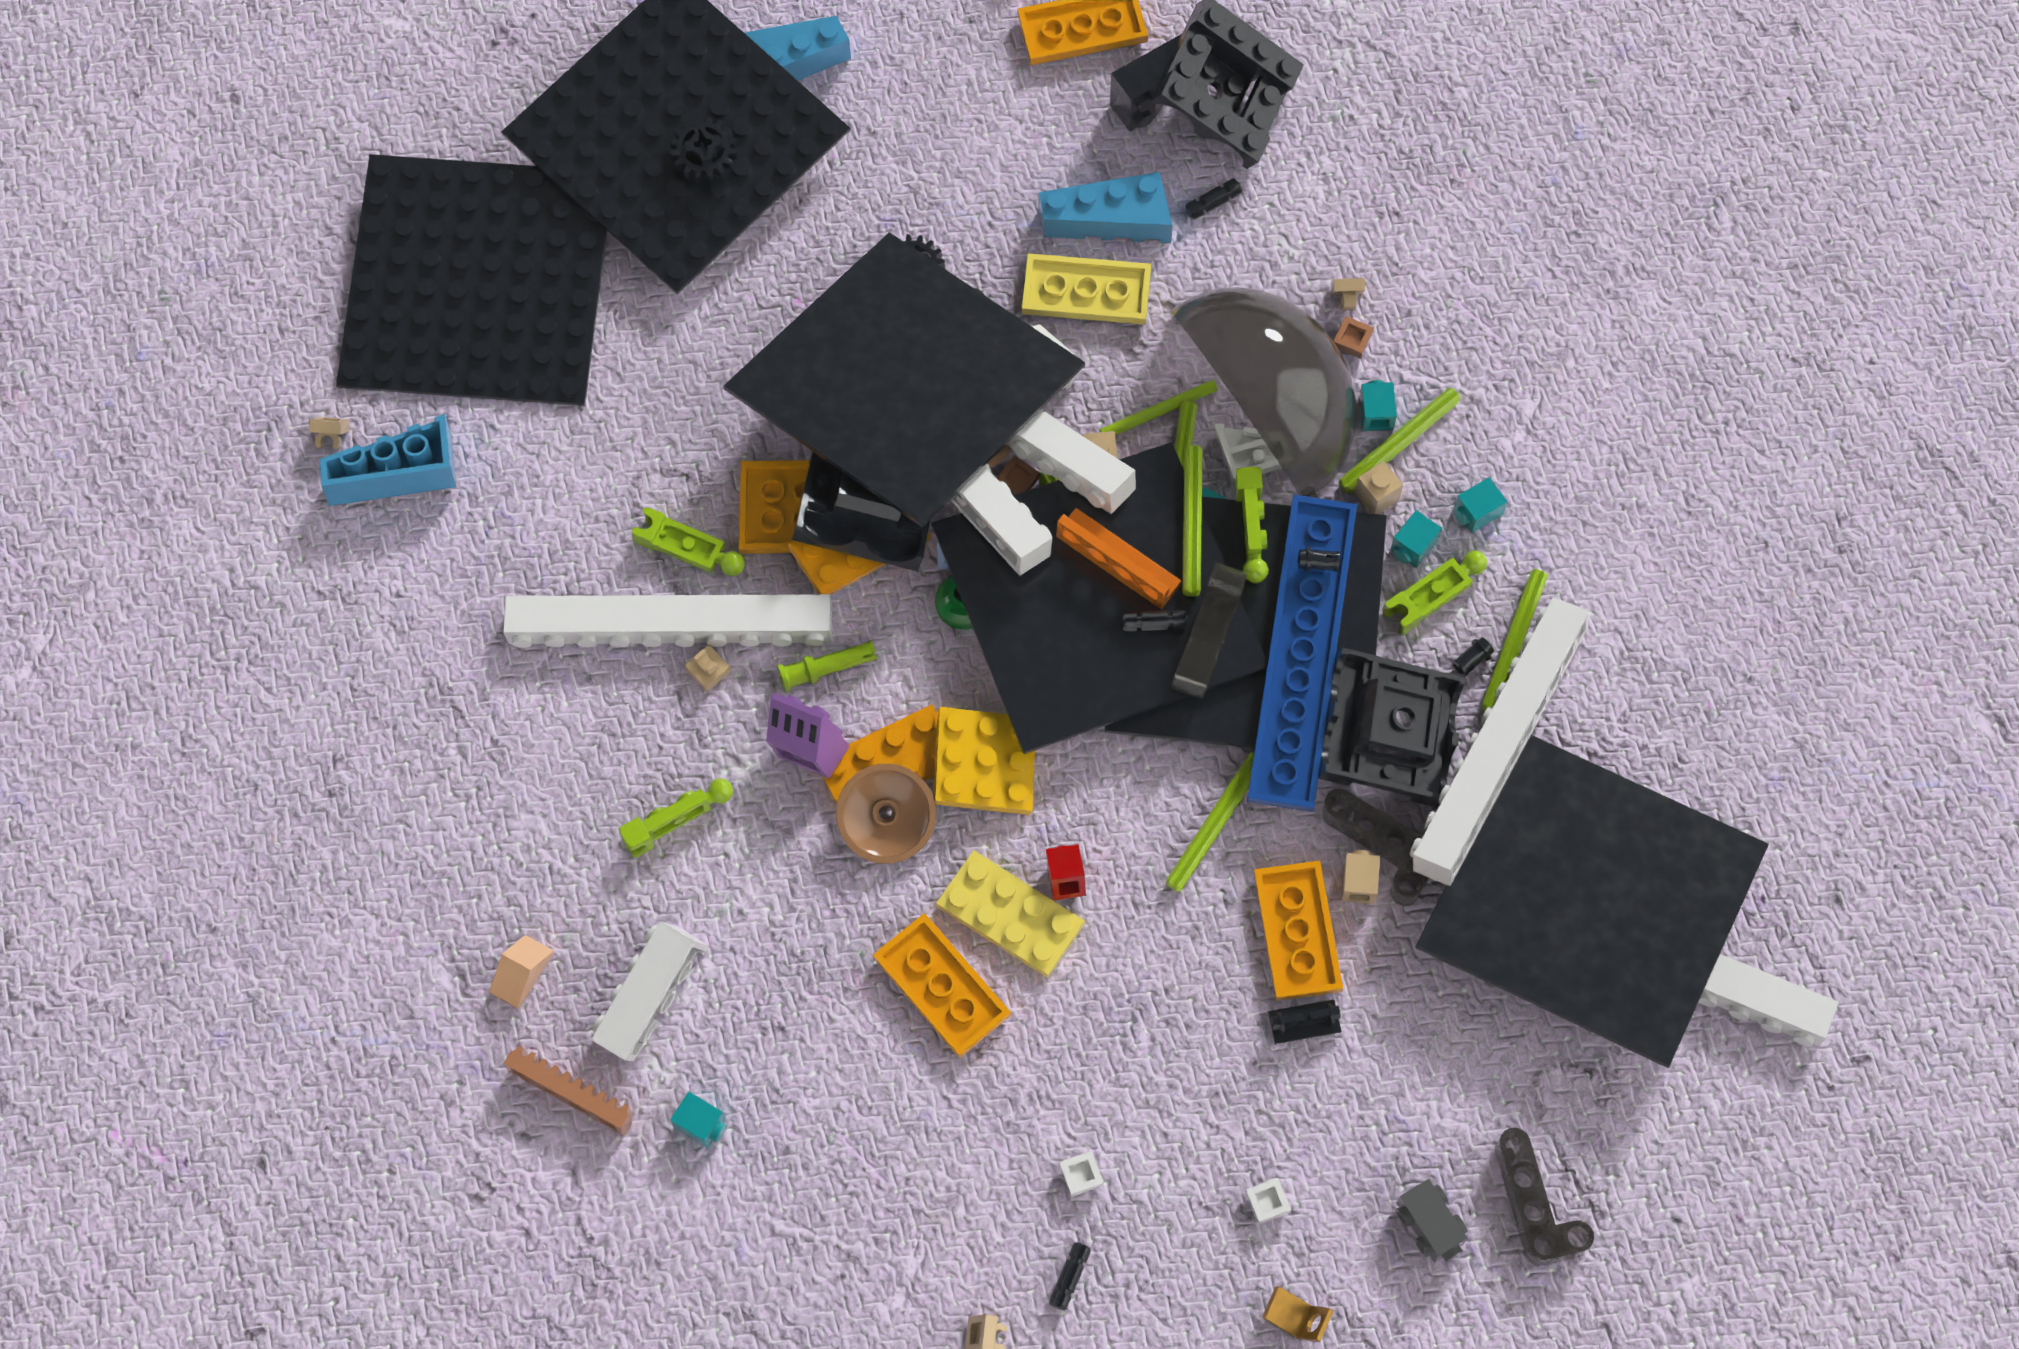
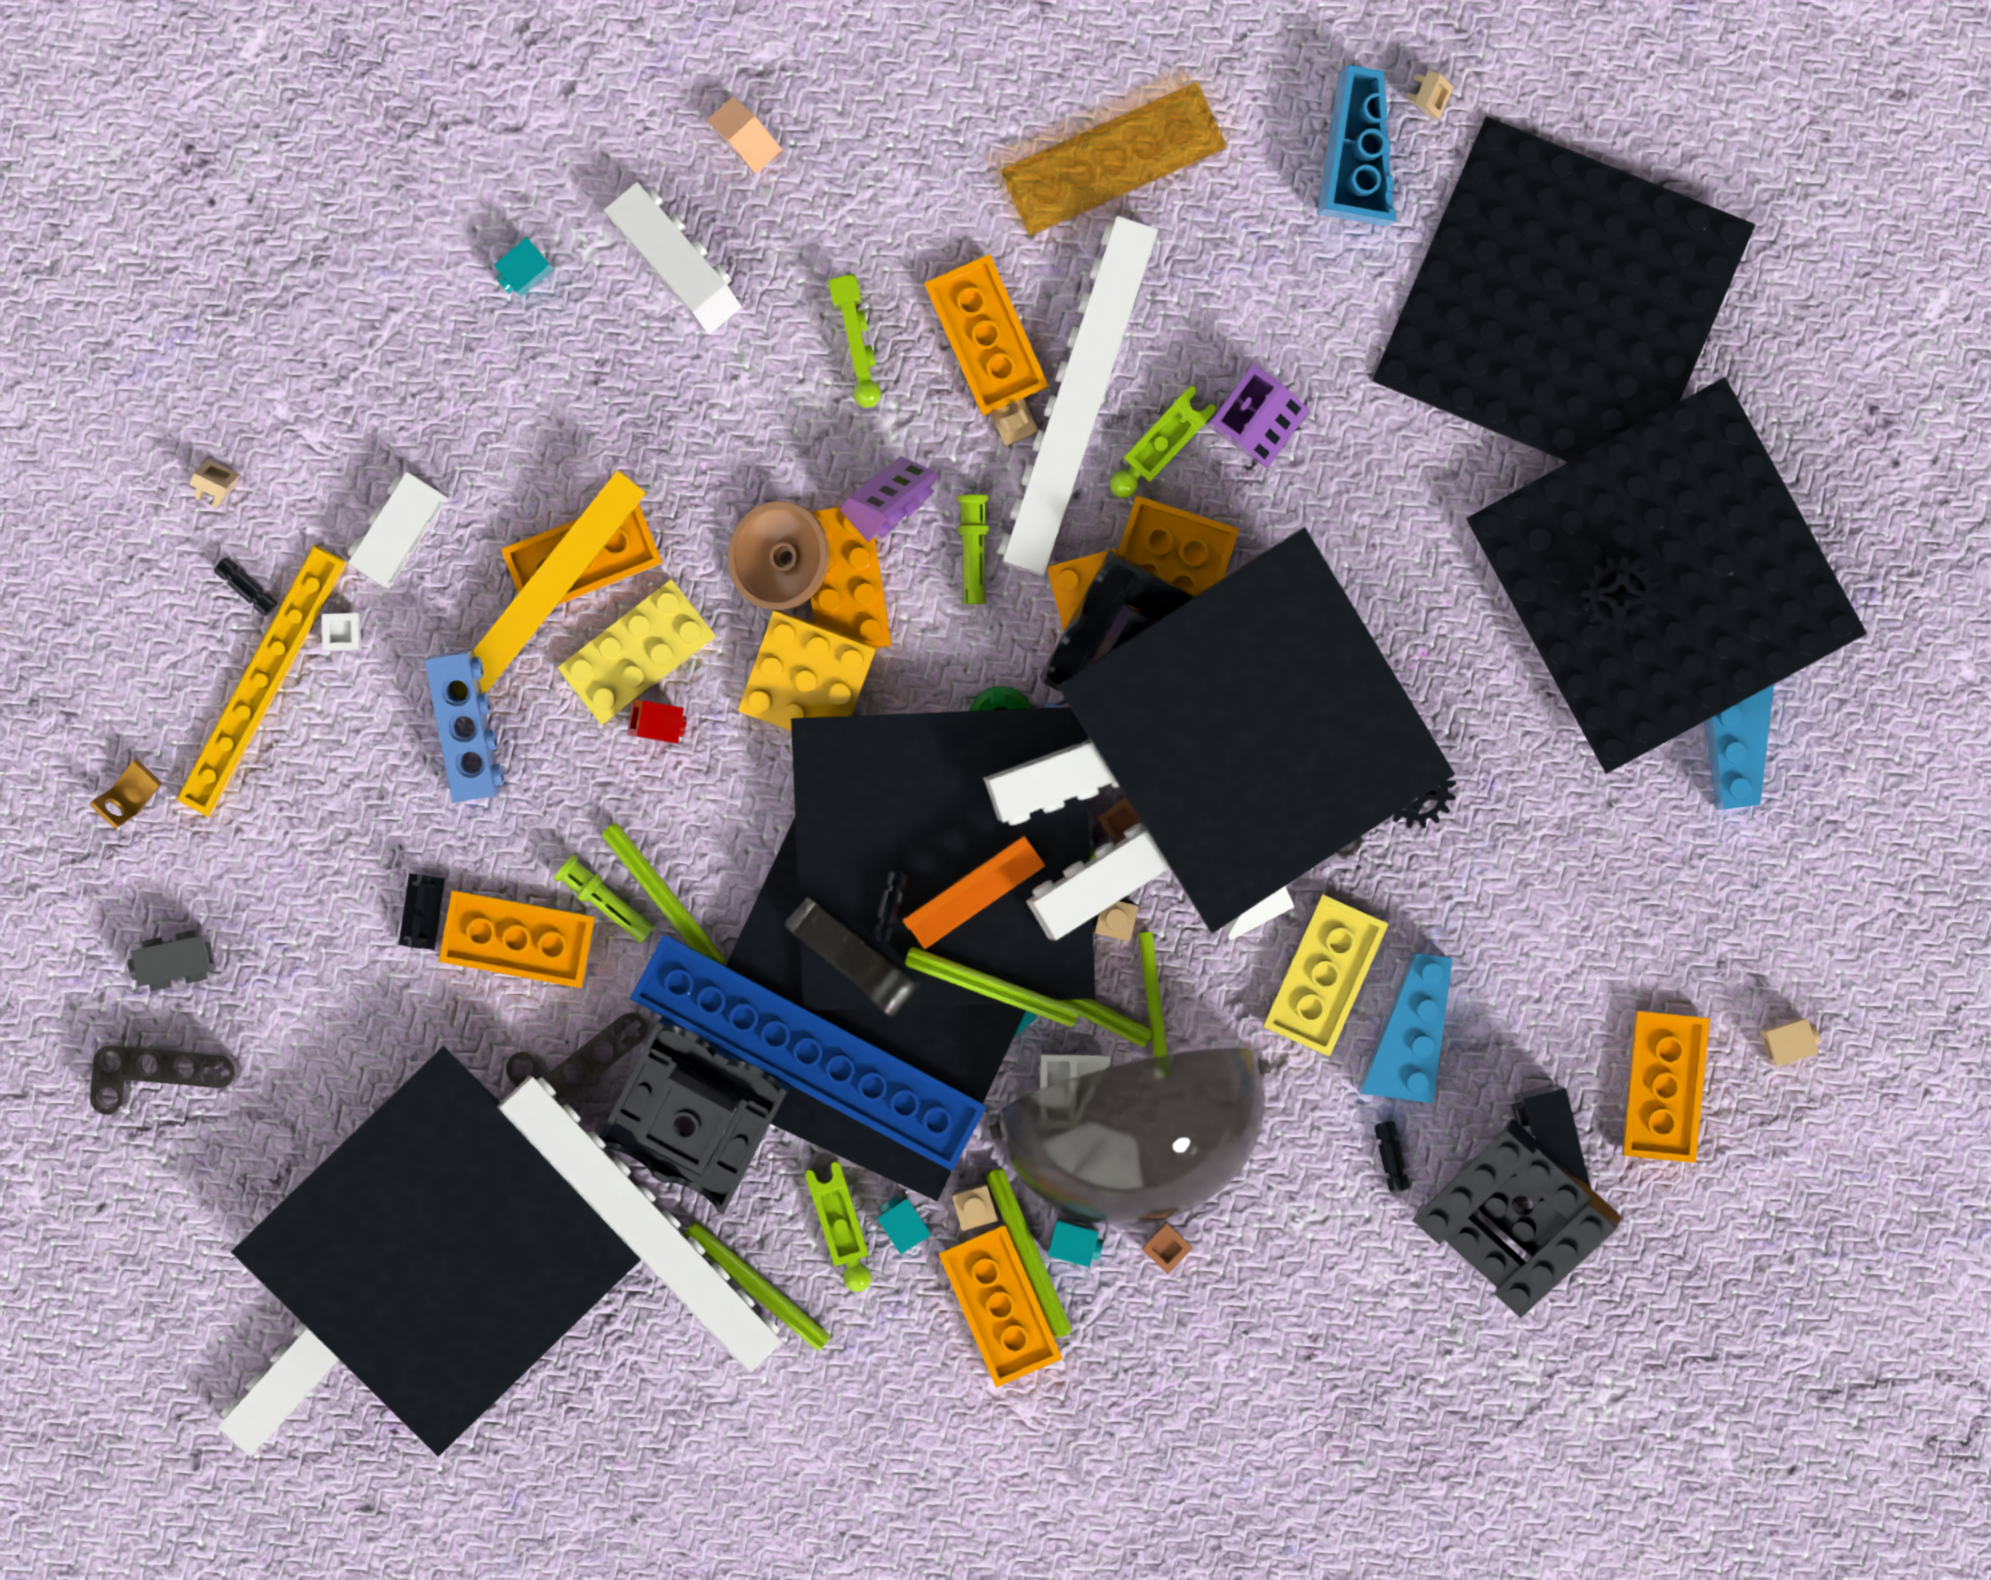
camera: 105 degrees right, 20 degrees up
nougat gear [503,1045,633,1136] -> none
lime plate [1234,467,1269,583] -> none
white plate [1245,1178,1291,1225] -> none
black pin [1297,546,1340,572] -> none
tan tile [1331,278,1366,310] -> none
tan brick [1341,850,1380,904] -> none
black pin [1452,637,1494,677] -> none
teal brick [1454,477,1508,533] -> none
none -> yellow tile [176,545,348,817]
none -> white brick [348,471,448,589]
none -> medium blue brick [425,648,504,803]
none -> yellow tile [451,469,647,717]
none -> lime pin [553,854,655,944]
none -> light orange plate [924,254,1049,417]
none -> light orange plate [938,1224,1063,1388]
none -> clear yellow tile [1000,81,1227,238]
none -> medium lavender slope [1208,364,1309,469]

